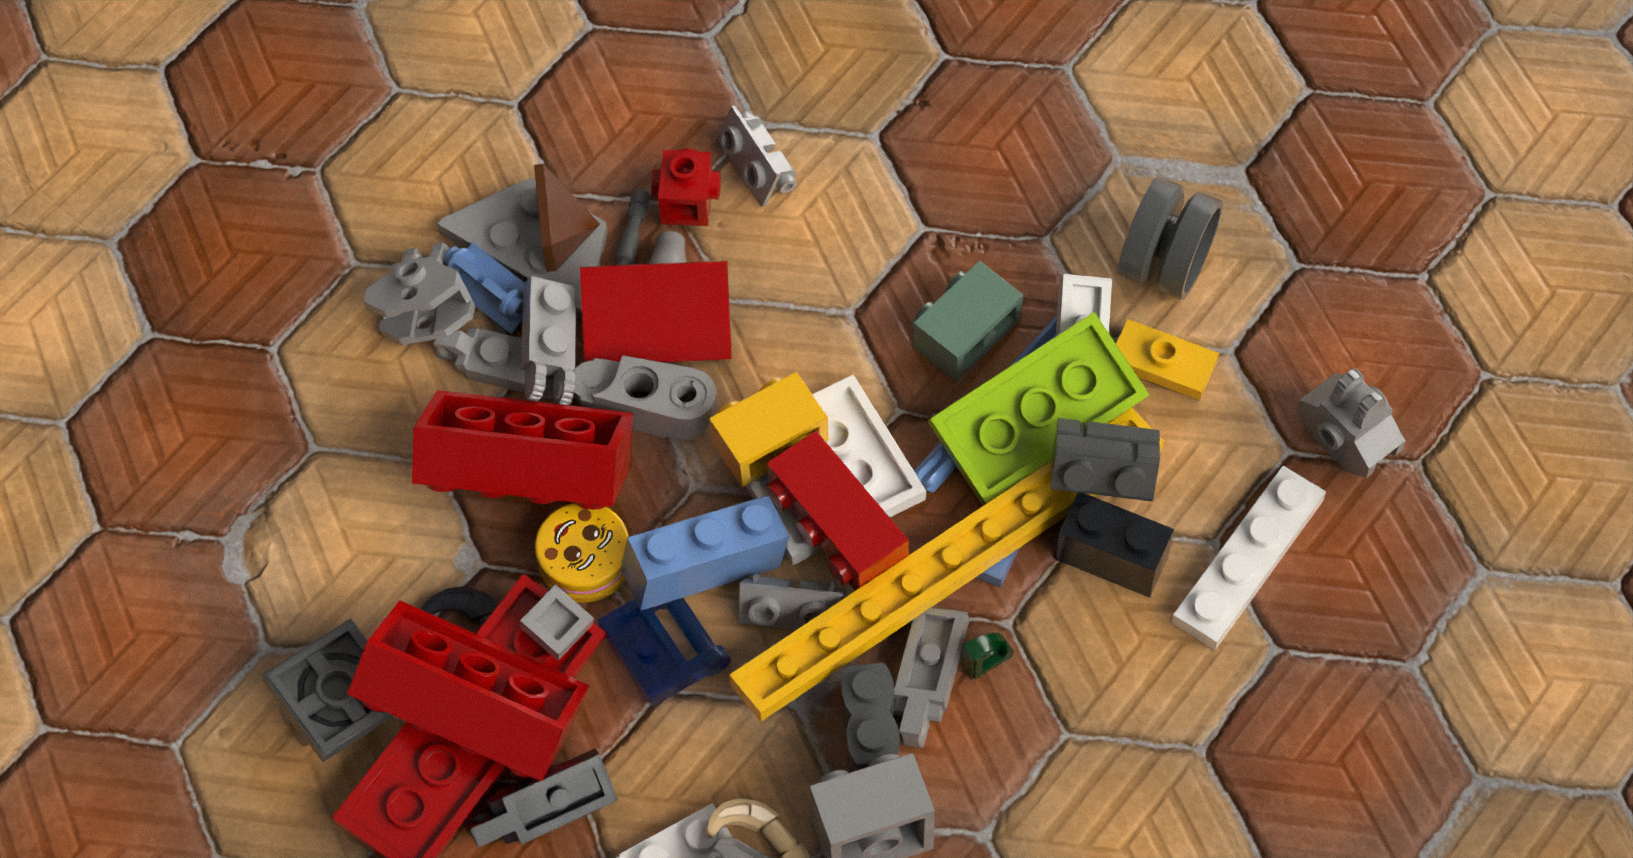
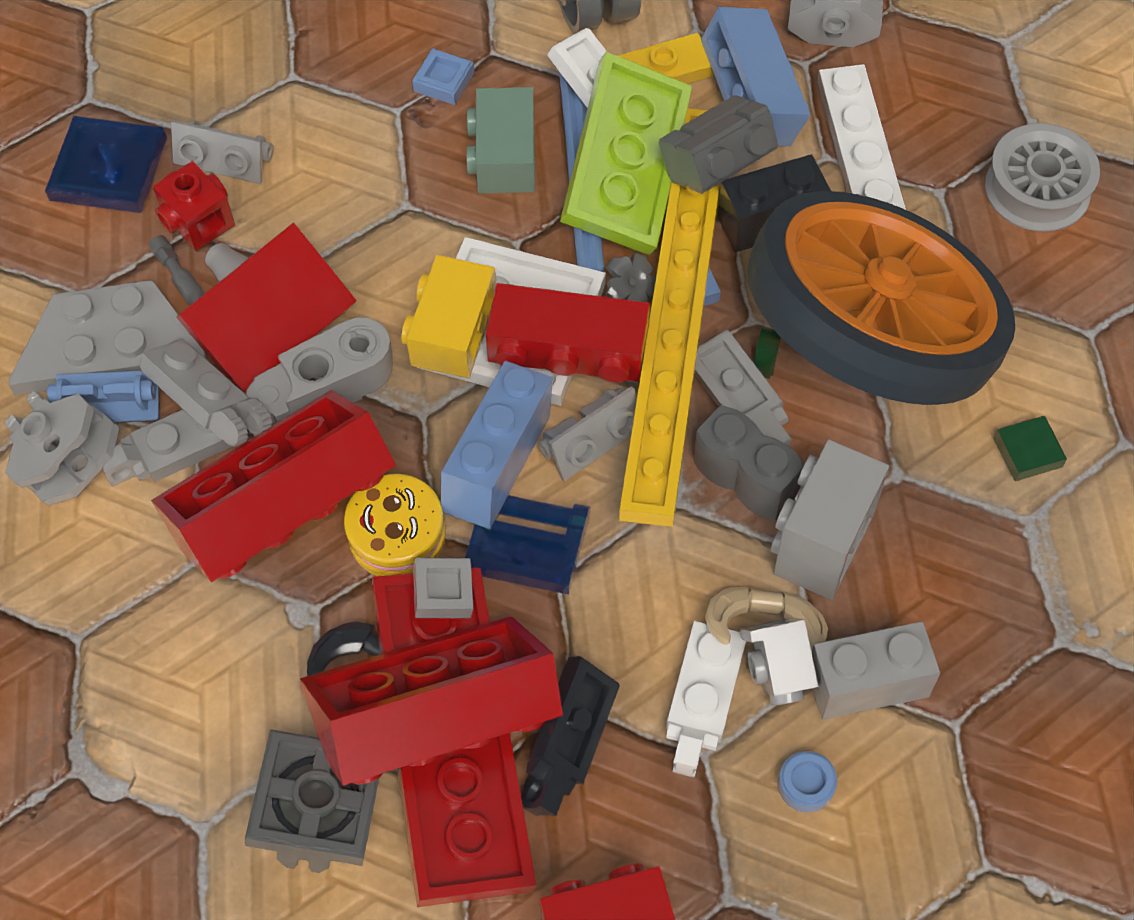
camera: 45 degrees left, 0 degrees up
reddish brown slope [534,164,600,272] -> none
none -> clear blue plate [45,116,167,213]
none -> medium blue tile [412,48,474,105]
none -> dark grey plant [605,253,656,302]
none -> medium blue brick [701,6,811,146]
none -> wheel [747,191,1015,405]
none -> light grey wheel [985,123,1100,232]

